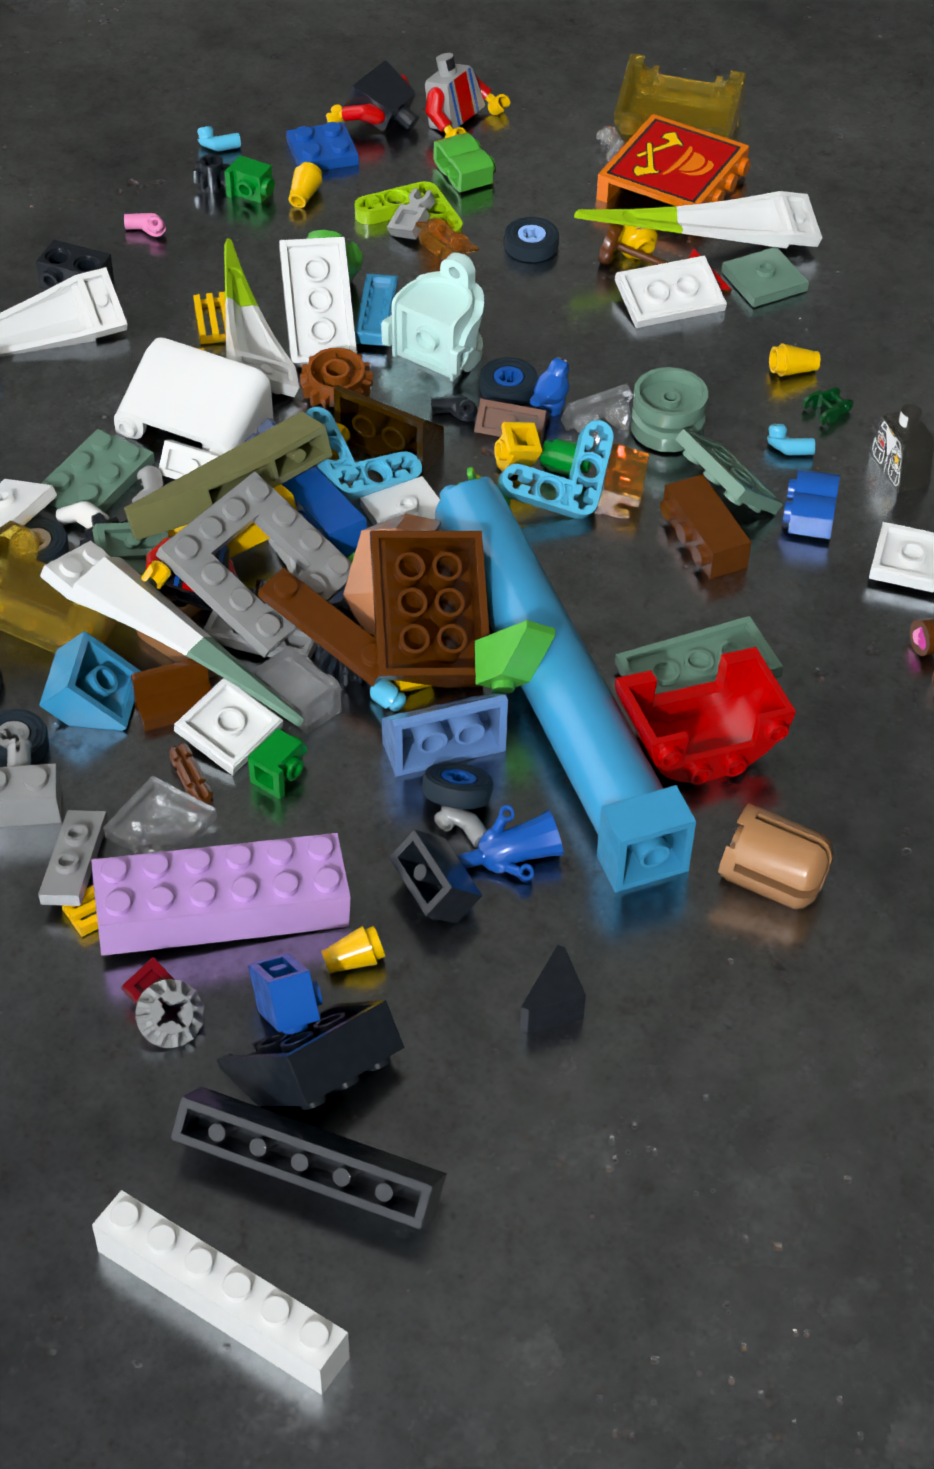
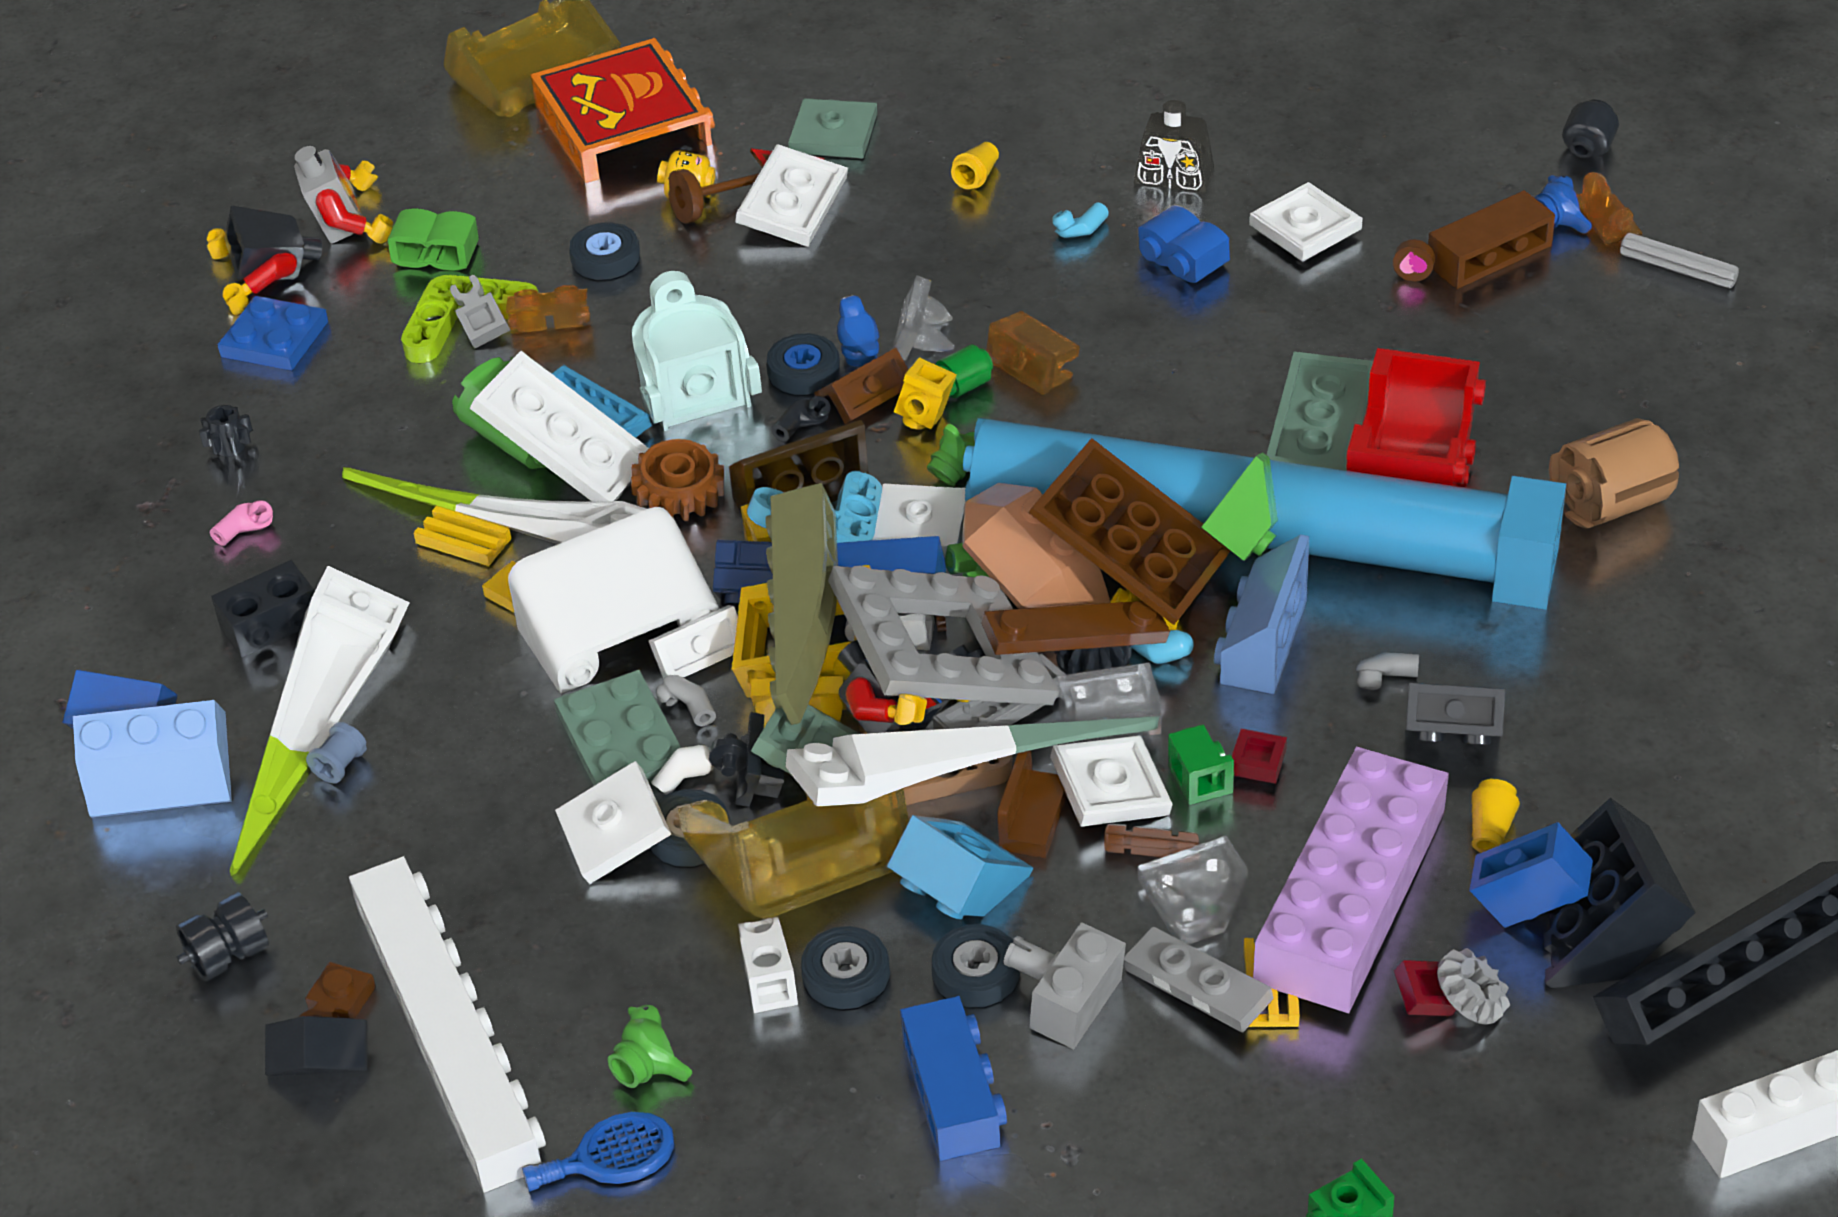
camera: 50 degrees left, 5 degrees down
medium azure arm [197,126,241,151] -> none
green brick [225,155,275,203] -> none
yellow cone [288,162,323,208] -> none
black bush [422,762,493,809] -> none
blue piece [456,805,564,882] -> none
medium azure beam [498,420,613,519] -> none
black slope [520,945,586,1034] -> none
white plate [574,191,822,249] -> none
clear arm [596,126,625,161] -> none
sand green wheel [631,367,708,452] -> none
reddish brown brick [660,474,752,579] -> none
sand green plate [675,429,784,515] -> none
dark green piece [802,387,853,425] -> none
none -> dark red plate [1232,728,1287,784]

